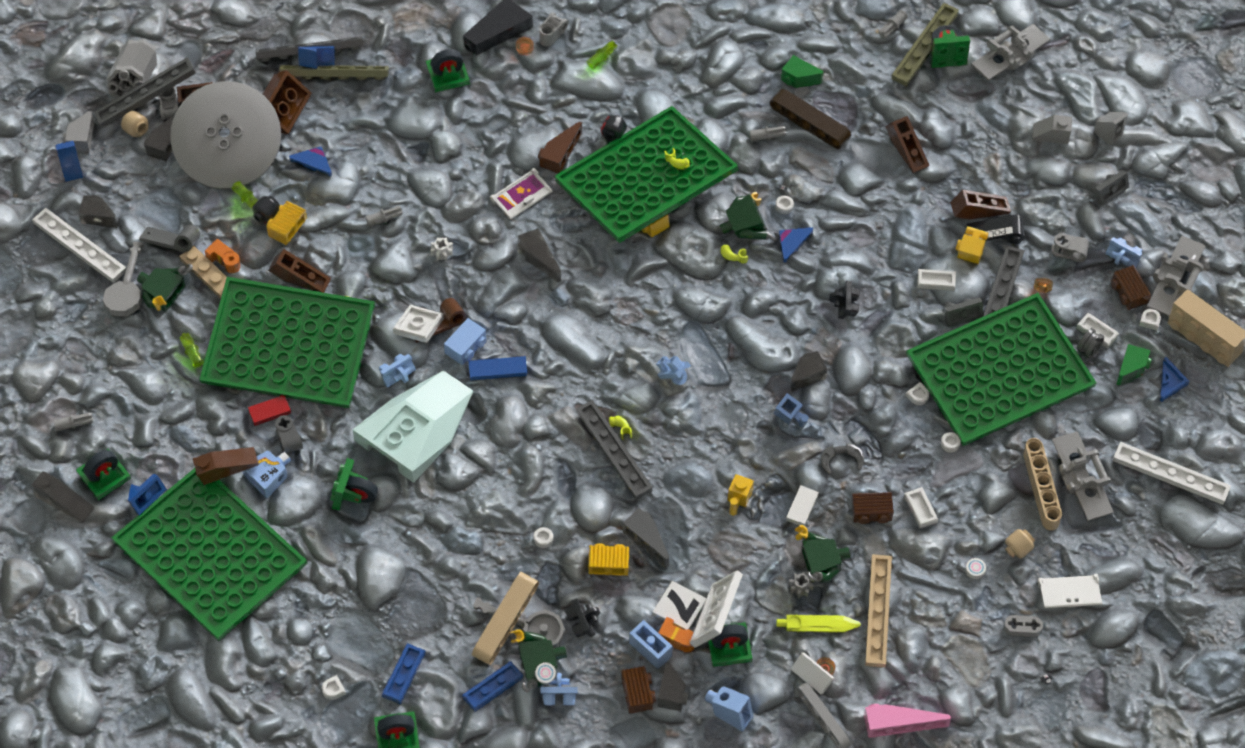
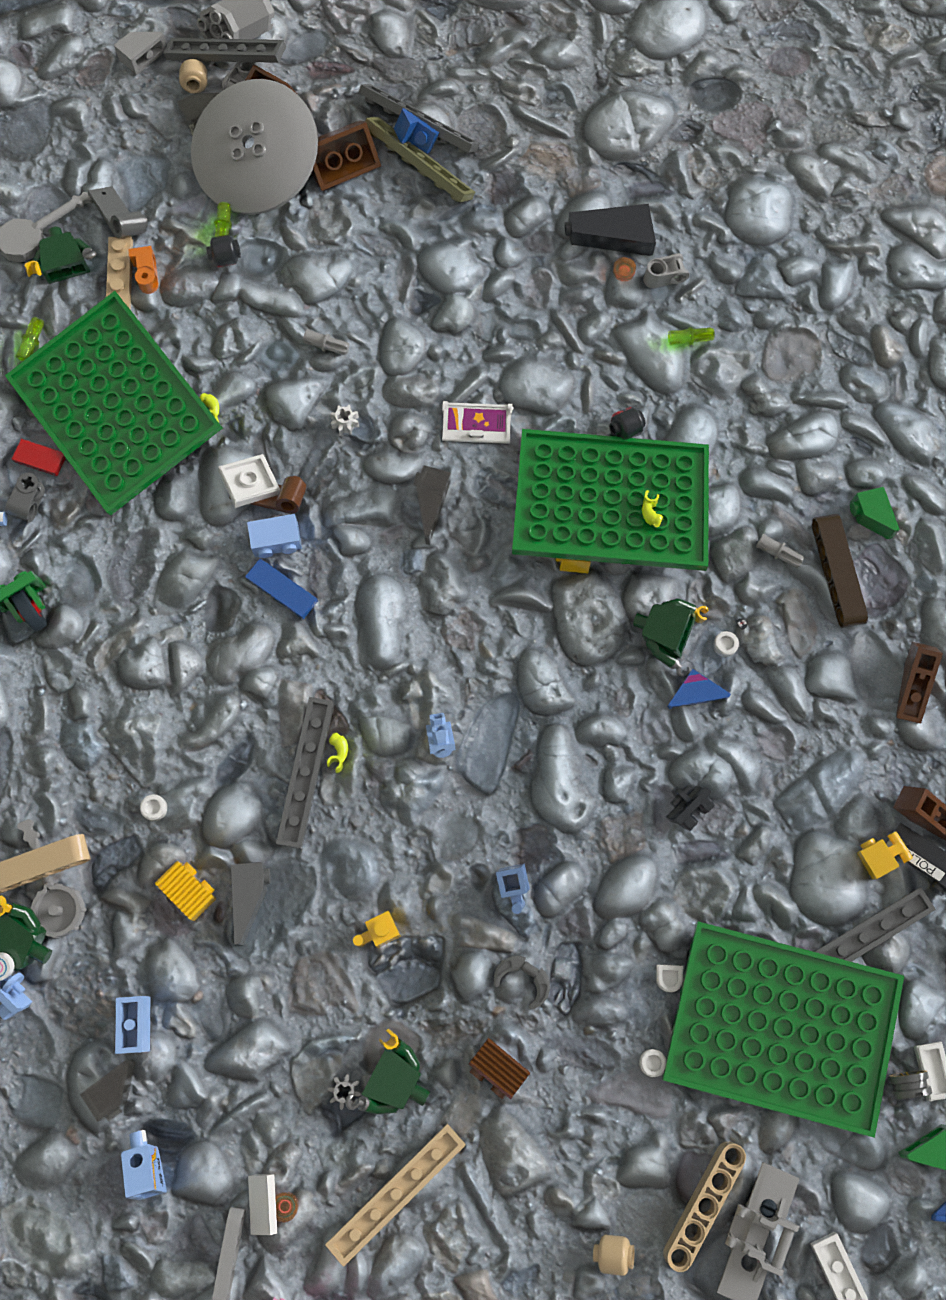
camera: 40 degrees right, 15 degrees up
white plate [32,208,126,283] -> none
blue tile [55,141,84,182] -> none
clear smoke slope [78,195,118,228] -> none
yellow brick [266,201,307,245] -> none
reddish brown slope [268,249,331,293] -> none
blue tile [289,146,332,177] -> none
light aqua wedge [352,371,473,483] -> none
light blue hips [379,354,416,388] -> none
plate [426,49,470,93] -> none
reddish brown slope [538,122,582,173] -> none
black hips [565,598,601,637] -> none
reddish brown brick [621,666,656,714] -> none
white tile [652,581,707,630] -> none
orange leg [658,617,695,653] -> none
white tile [690,570,743,648] -> none
plate [708,622,753,667] -> none
neon yellow arm [720,245,748,264] -> none
neon yellow piece [776,615,861,633] -> none
white tile [786,485,819,526] -> none
clear smoke slope [790,351,828,392] -> none
white tile [904,487,938,529] -> none
white tile [917,269,956,291] -> none
dark grey tile [944,297,984,327] -> none
white tile [965,558,986,579] -> none
clear orange tile [1034,278,1053,293] -> none

